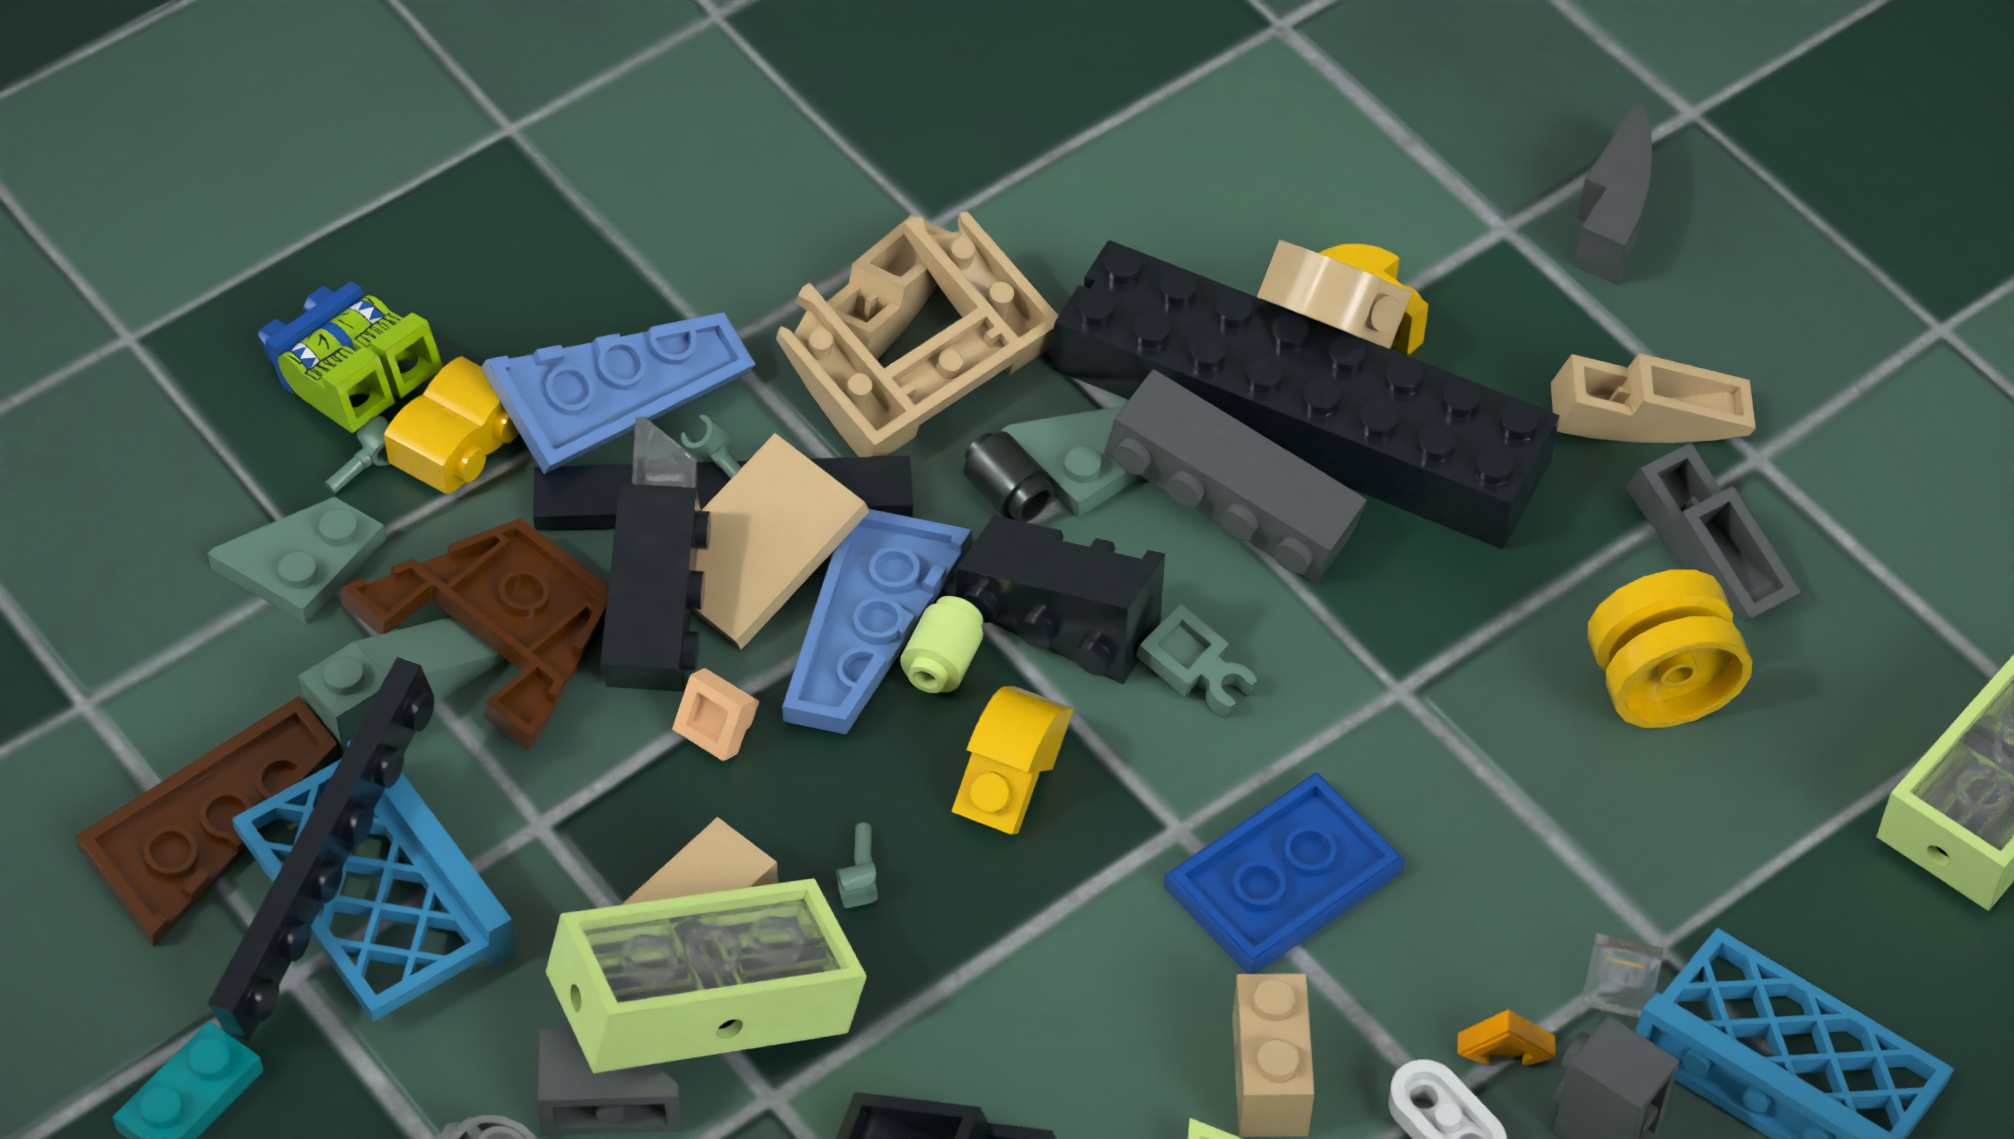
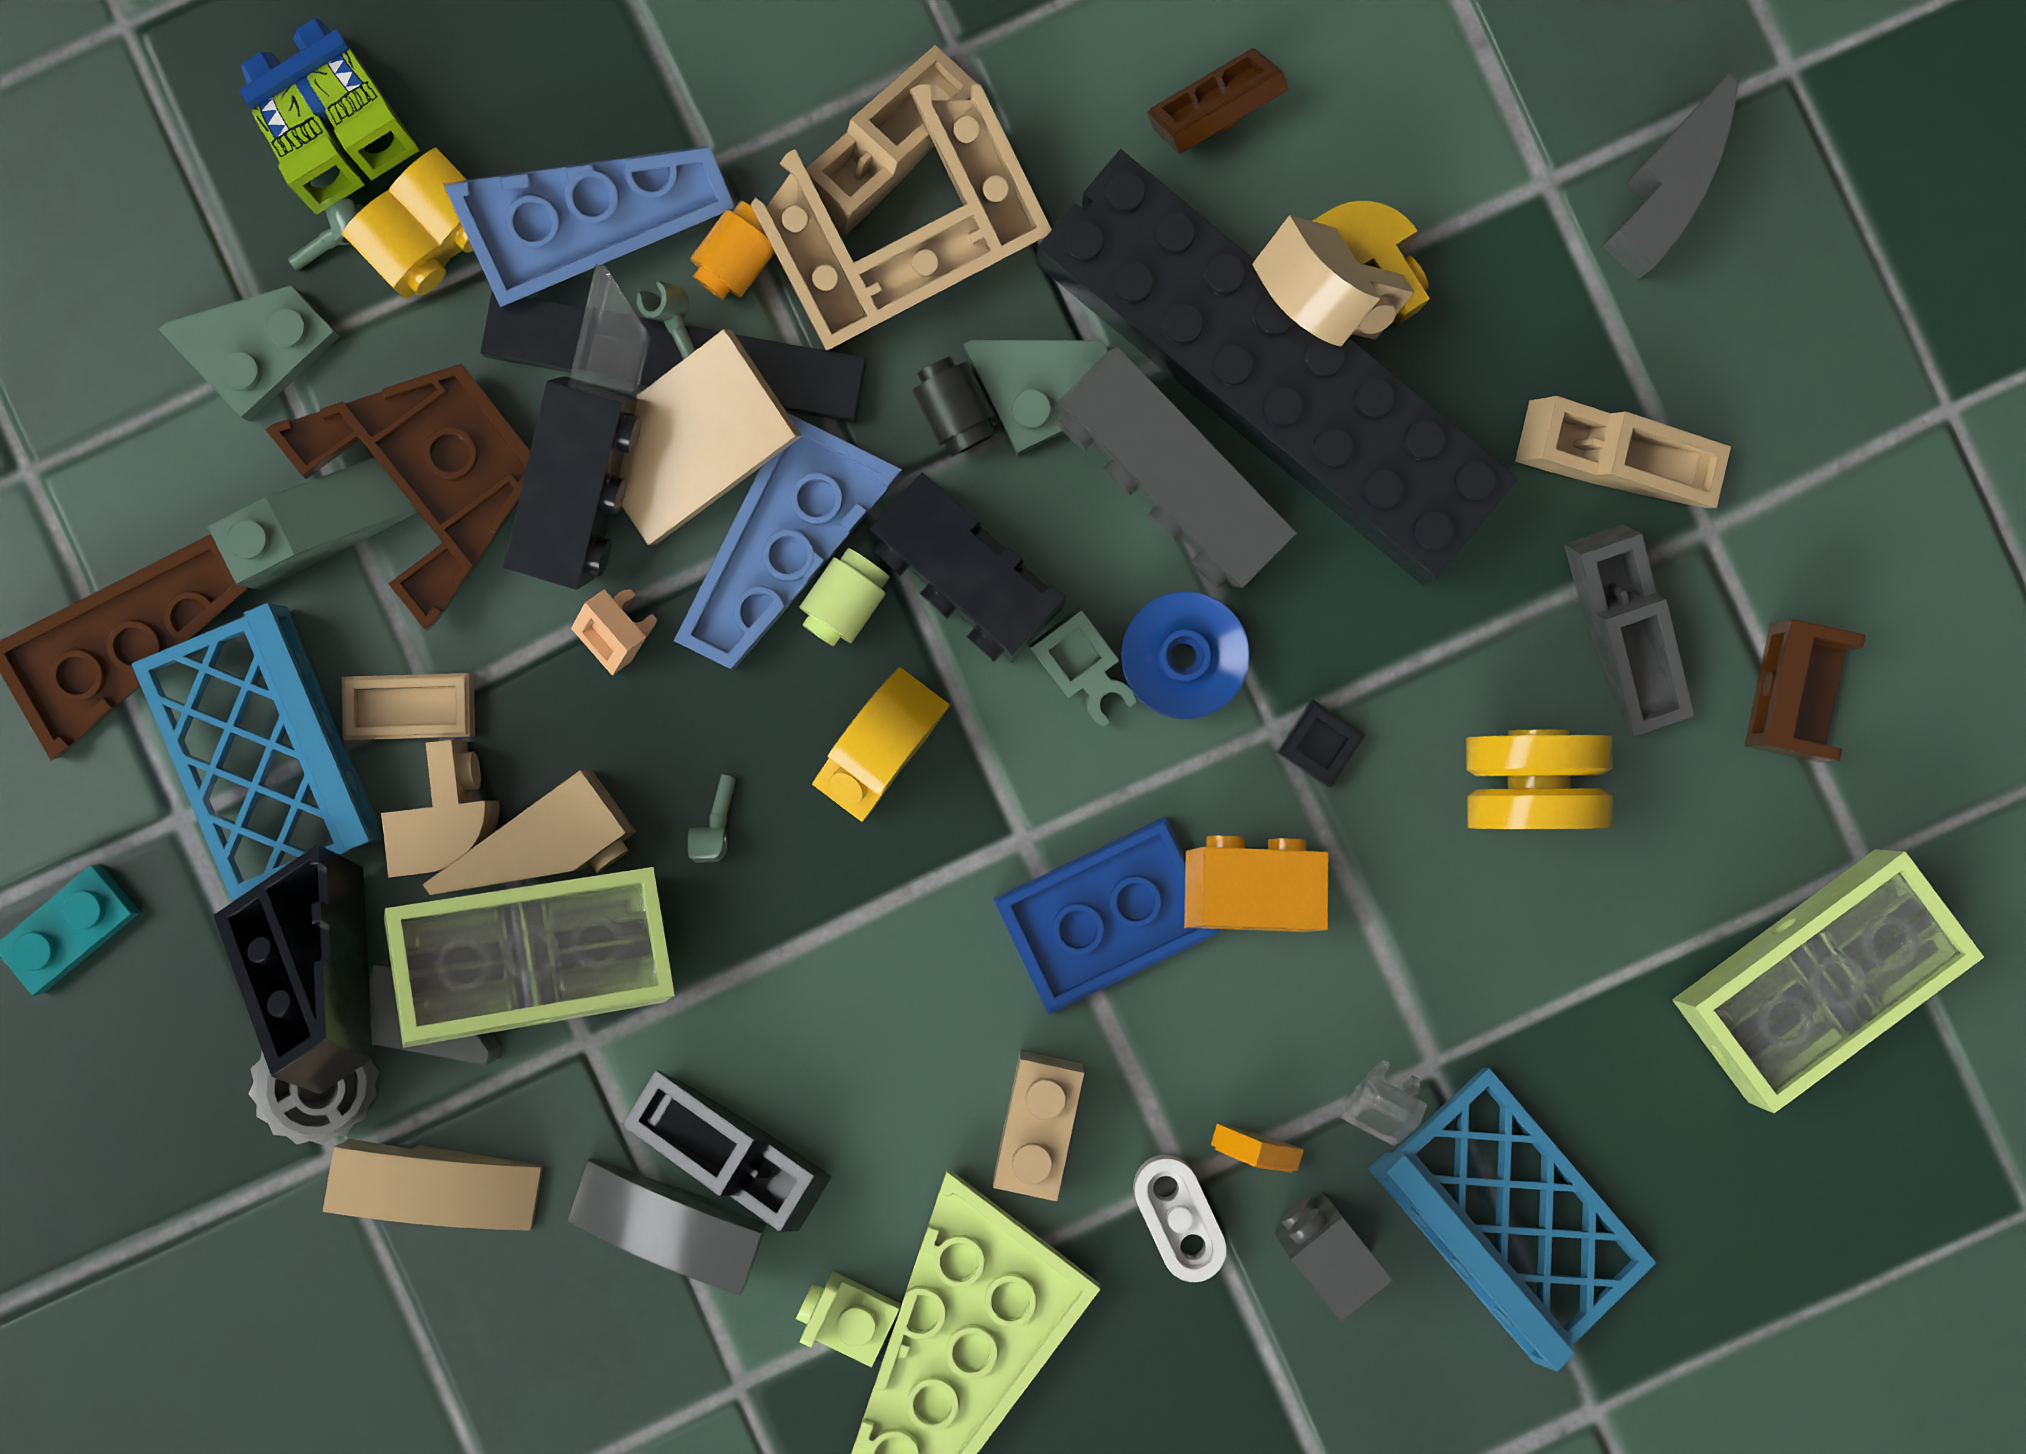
camera: 15 degrees right, 35 degrees up
black plate [207,657,435,1041] -> none
none -> black wedge [213,844,373,1094]
none -> tan tile [342,673,475,741]
none -> tan brick [381,740,500,878]
none -> light orange brick [690,201,775,300]
none -> blue dish [1121,591,1249,719]
none -> reddish brown plate [1147,48,1289,154]
none -> light orange brick [1184,836,1328,932]
none -> black tile [1275,700,1366,788]
none -> reddish brown panel [1744,619,1866,762]

